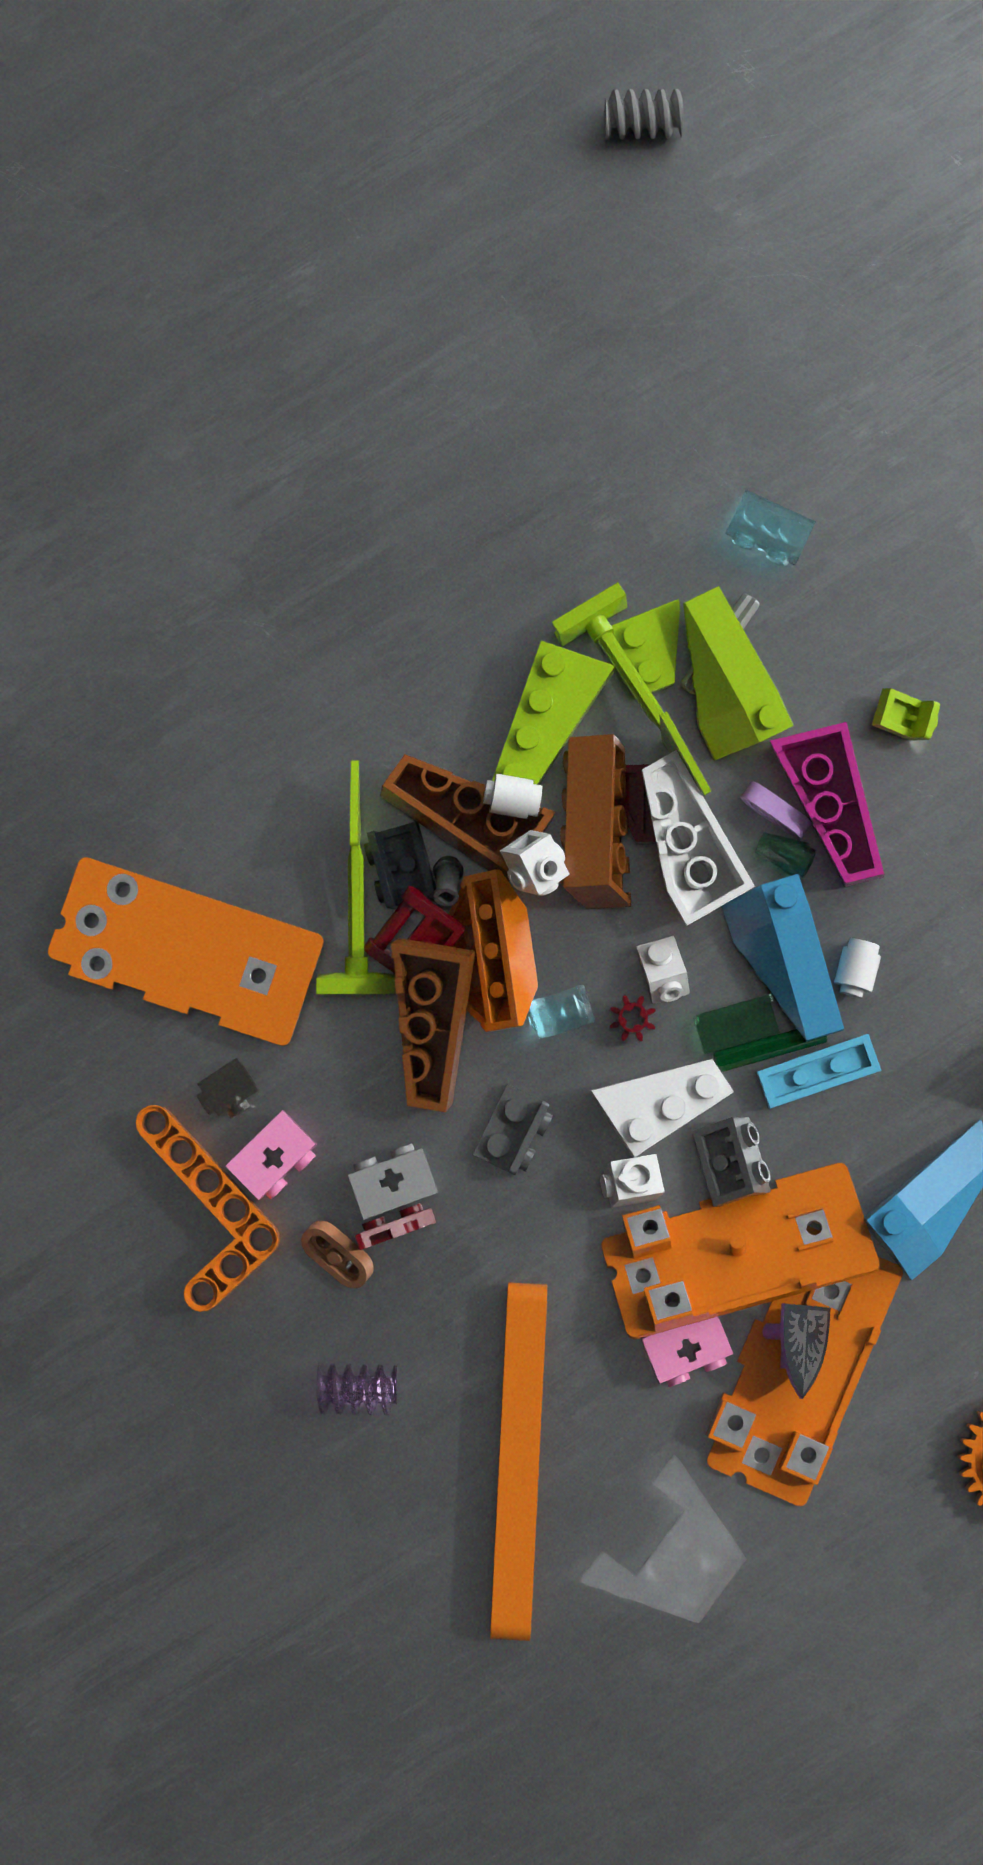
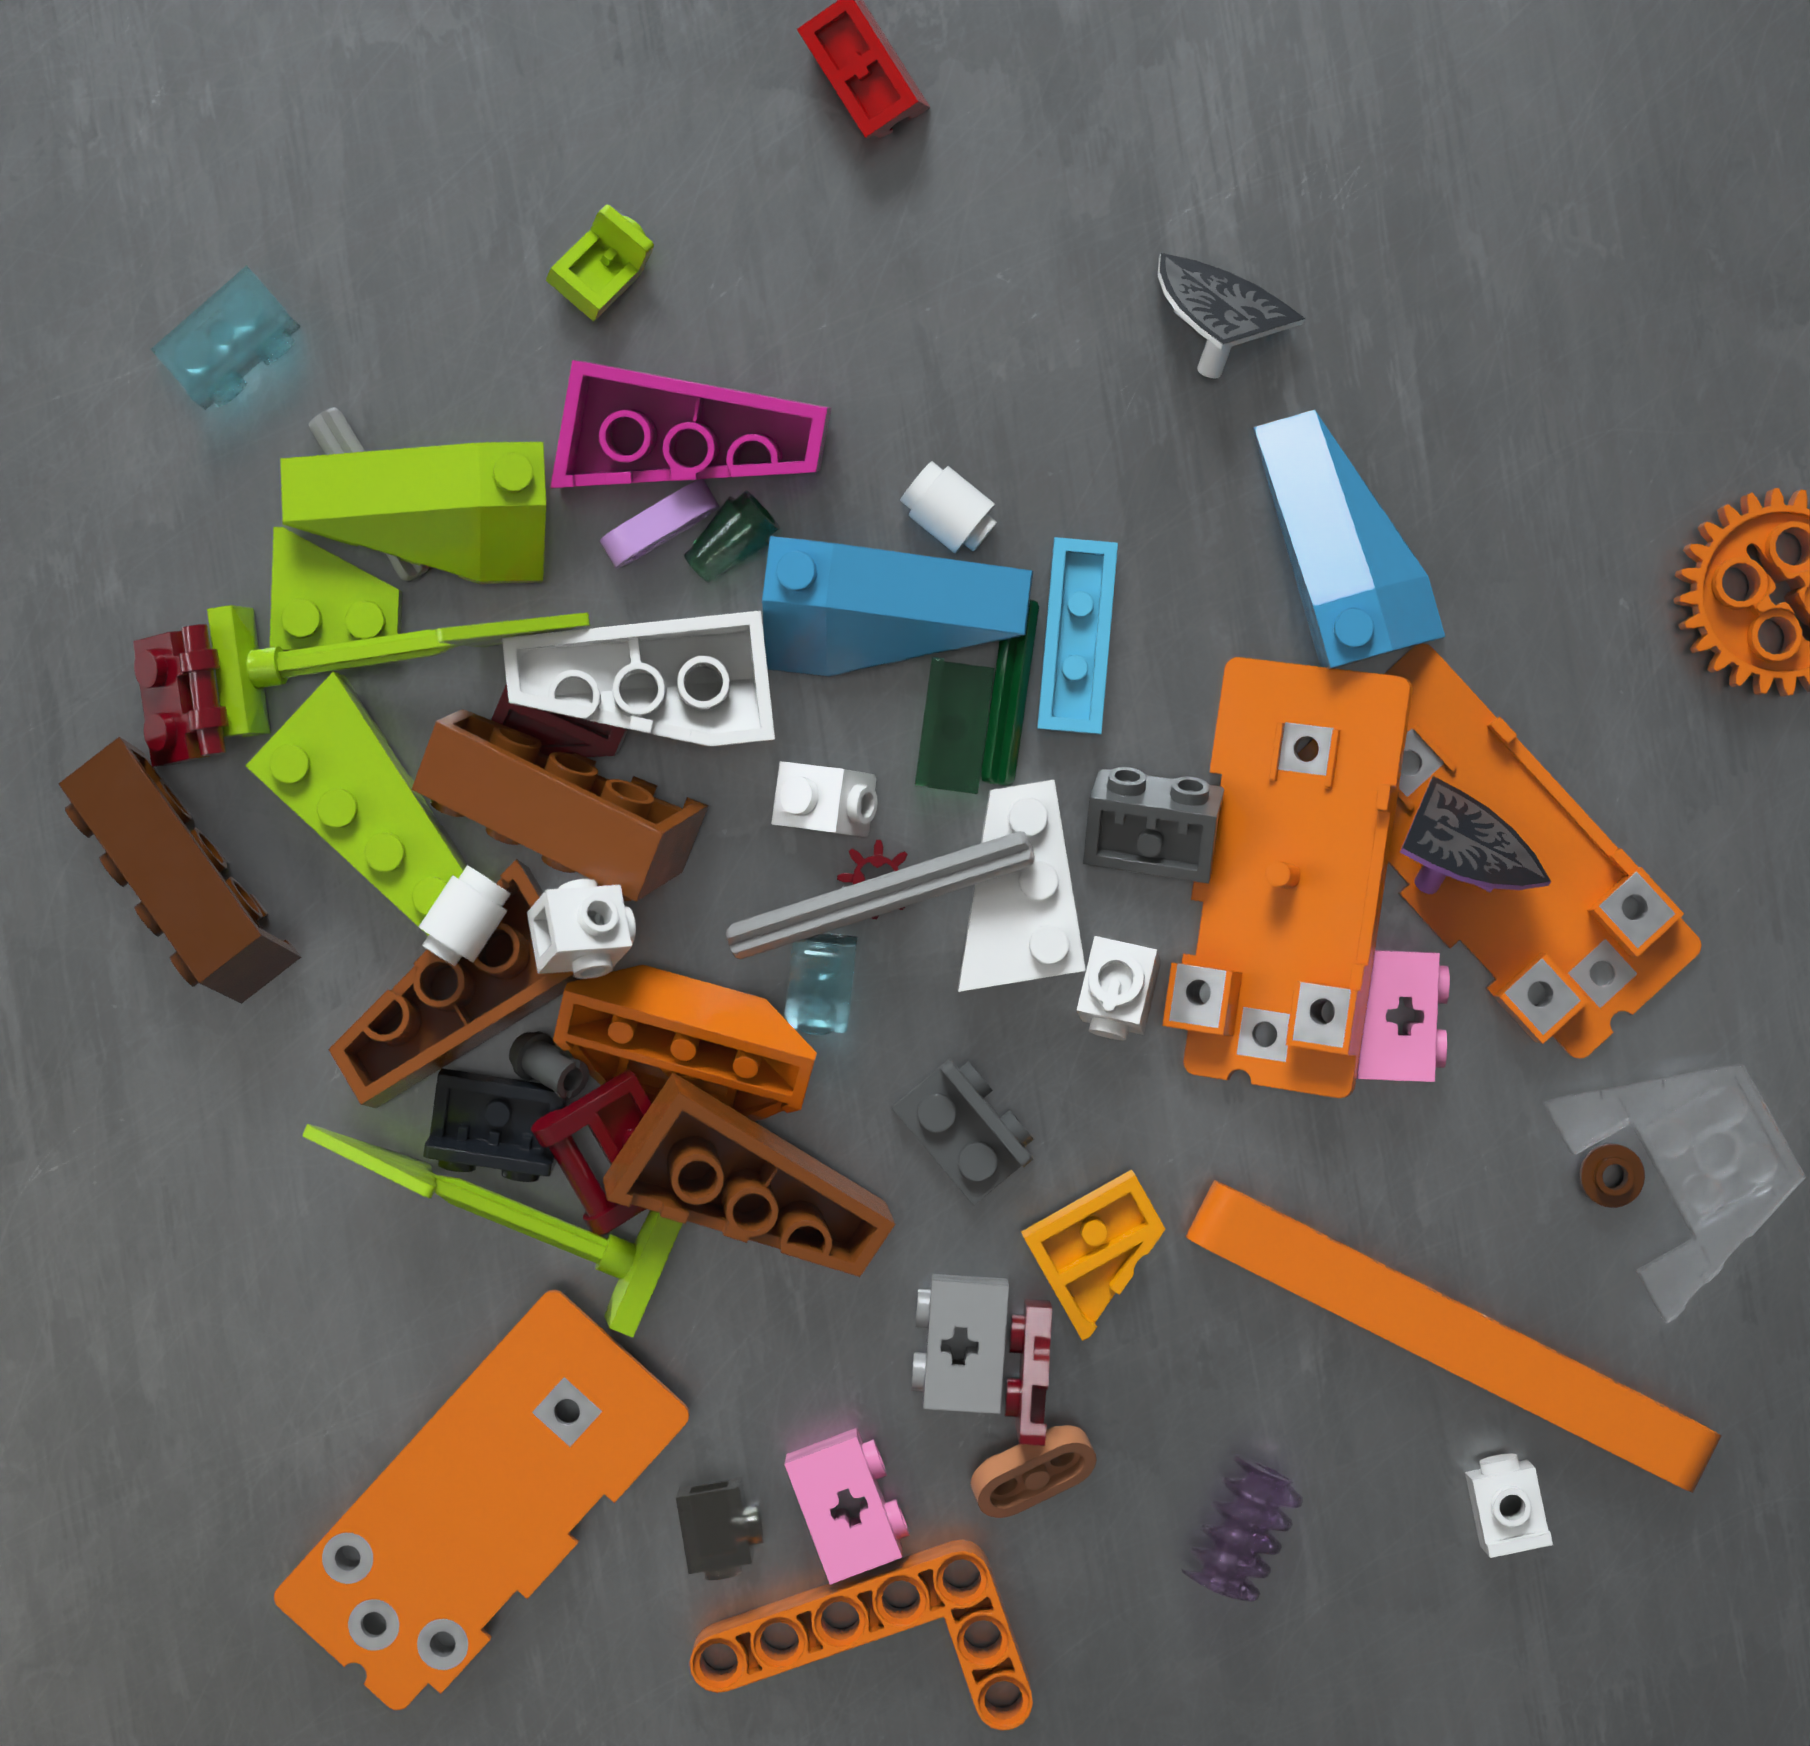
camera: 60 degrees left, 5 degrees up
none -> reddish brown wedge [59,737,301,1004]
none -> dark red plate [133,624,229,767]
none -> light grey axle [726,831,1034,959]
none -> light orange wing [1021,1169,1165,1341]
none -> white brick [1465,1453,1553,1558]
none -> reddish brown plate [1580,1143,1645,1208]

